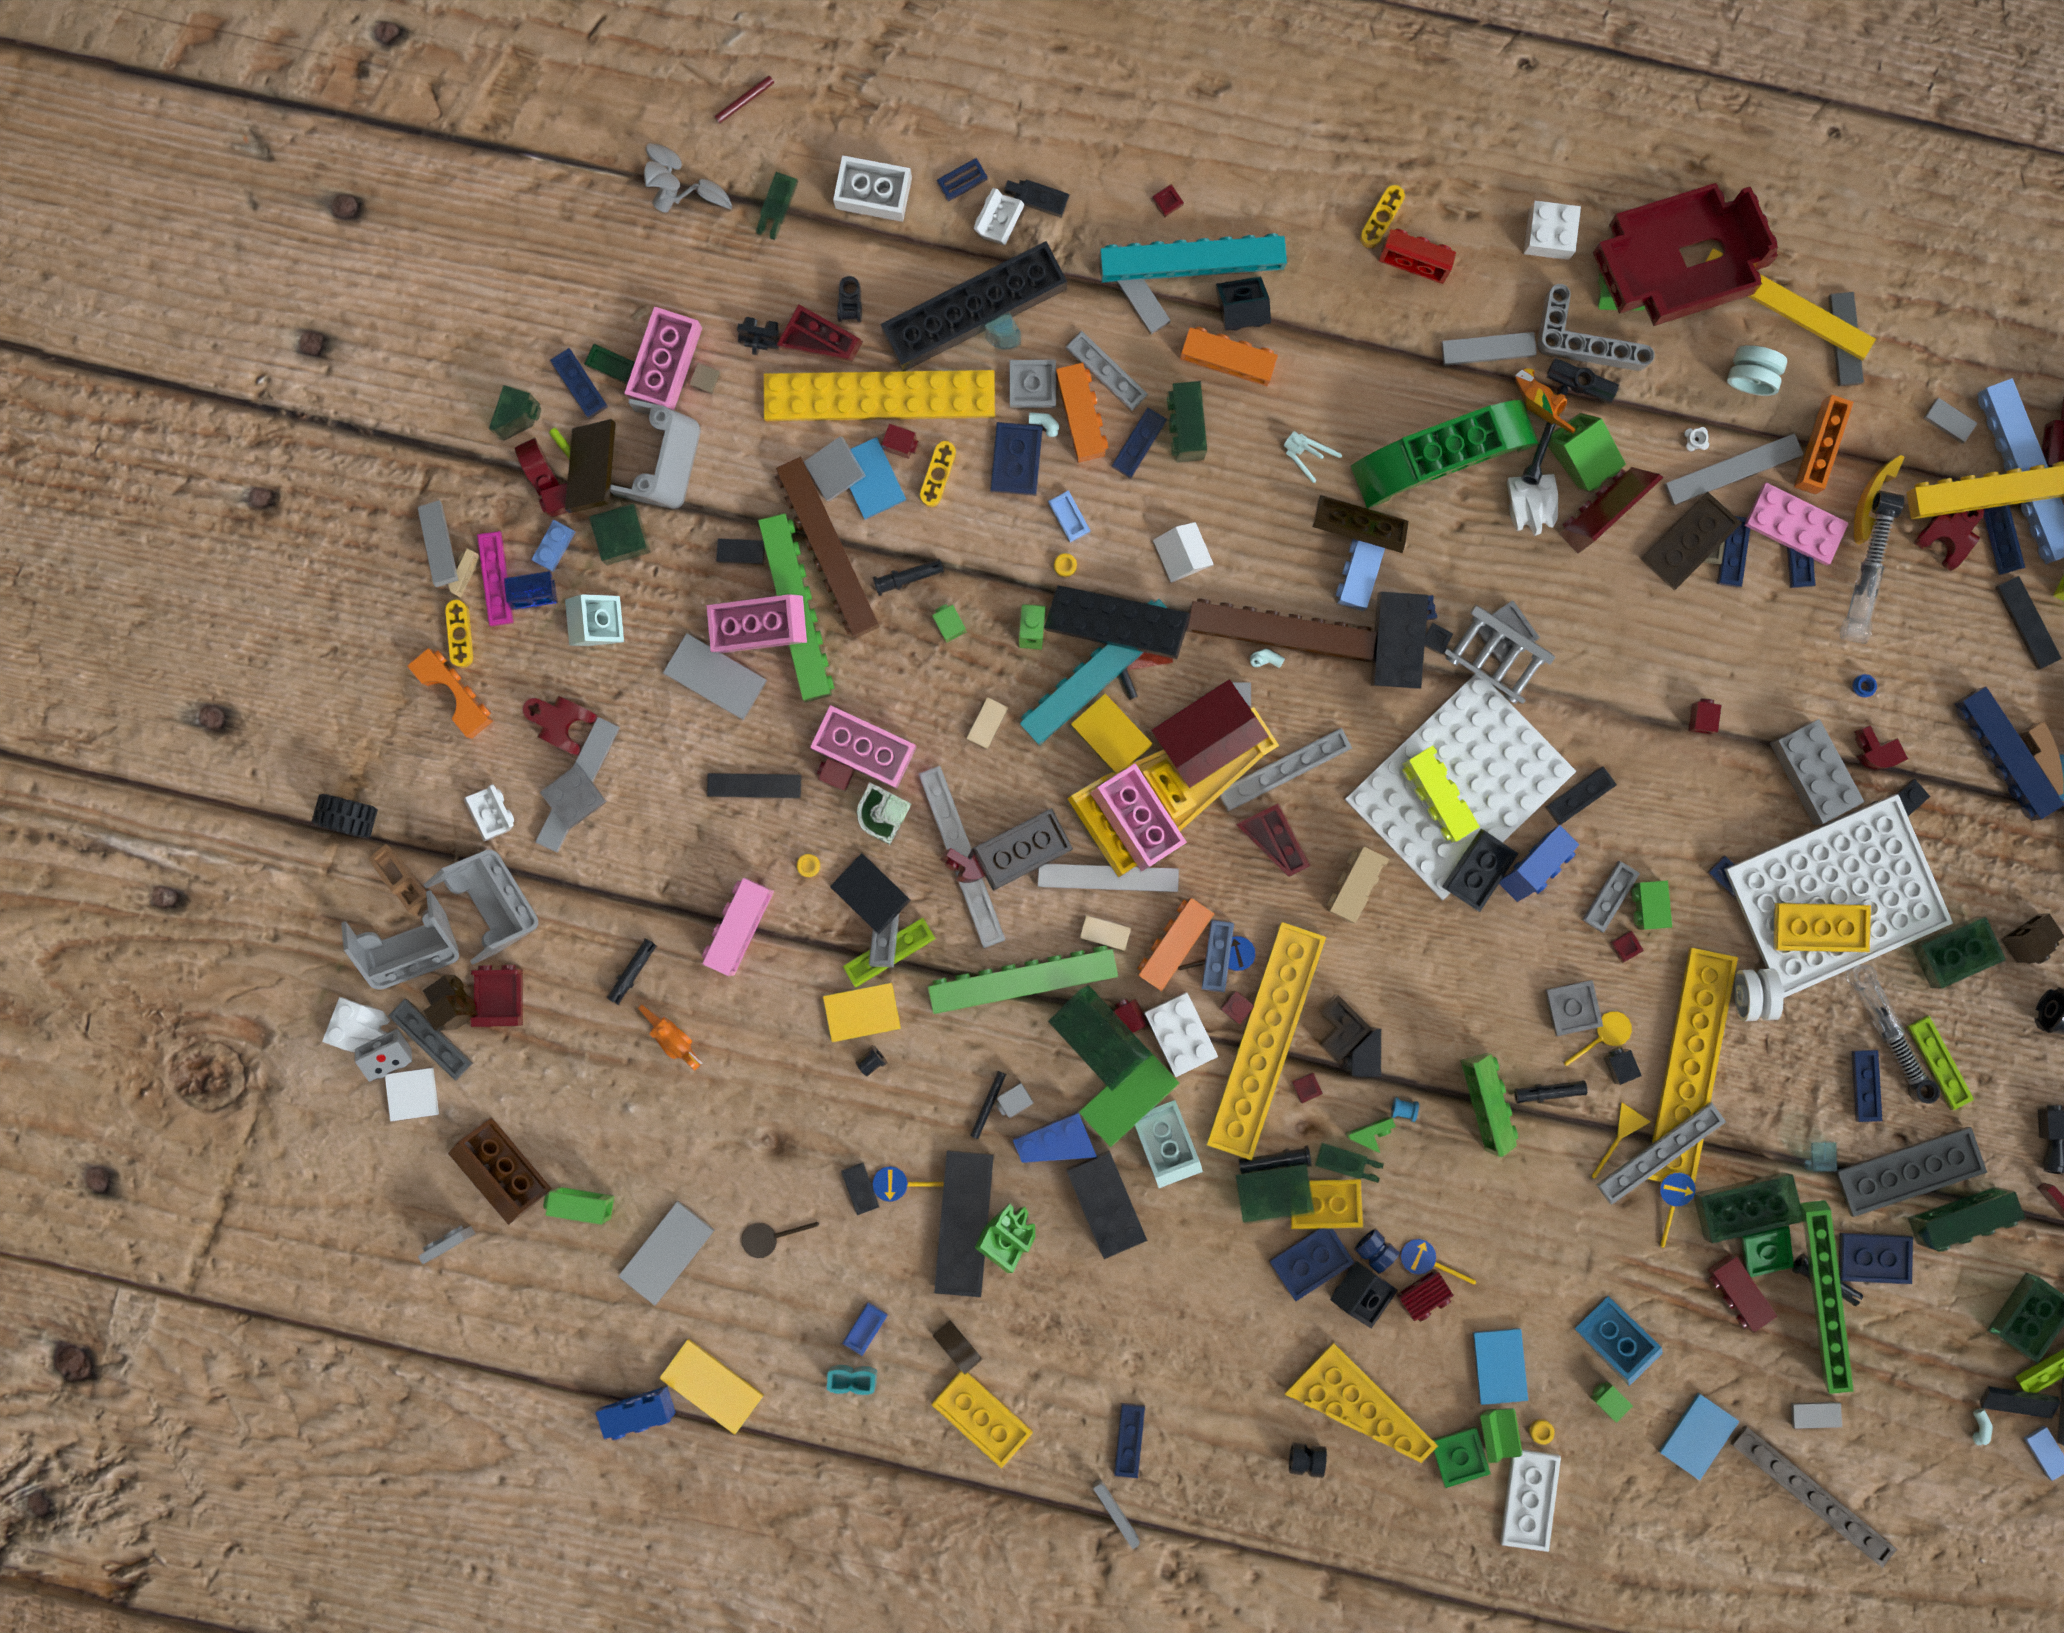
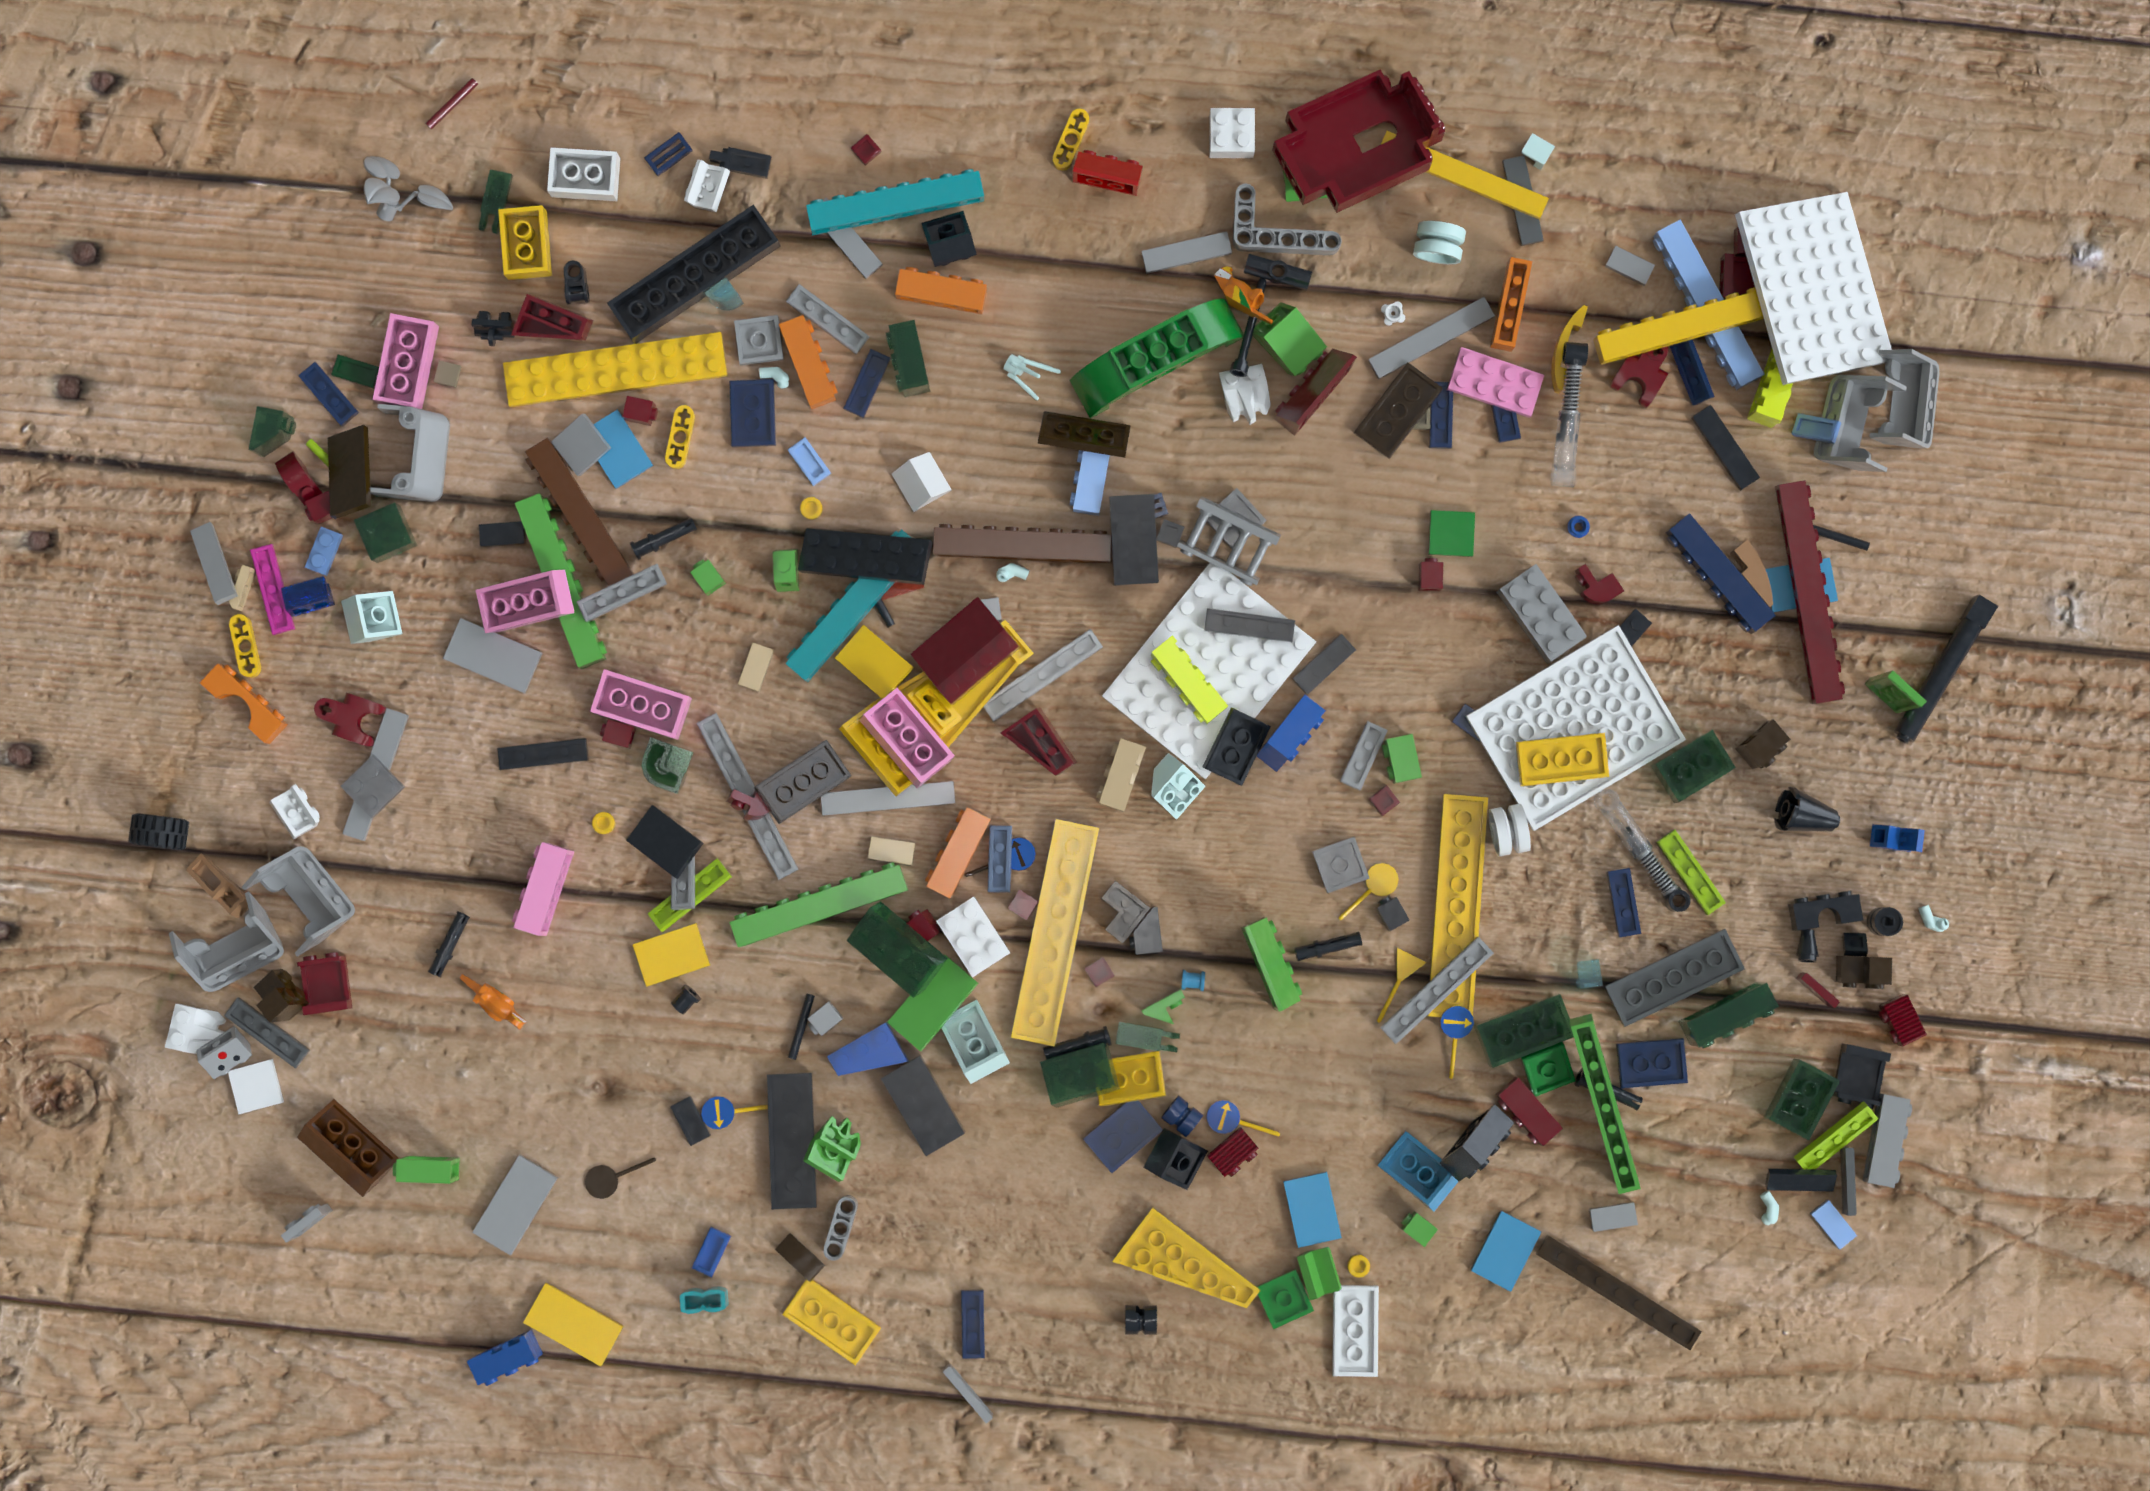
camera: 10 degrees left, 0 degrees up
none -> yellow brick [498,205,552,280]
none -> light grey tile [577,564,667,622]
none -> light grey beam [823,1195,858,1261]
none -> light aqua slope [1151,753,1205,819]
none -> black tile [1204,608,1295,643]
none -> green tile [1428,510,1475,557]
none -> brick [1440,1104,1514,1182]
none -> light aqua panel [1521,133,1555,170]

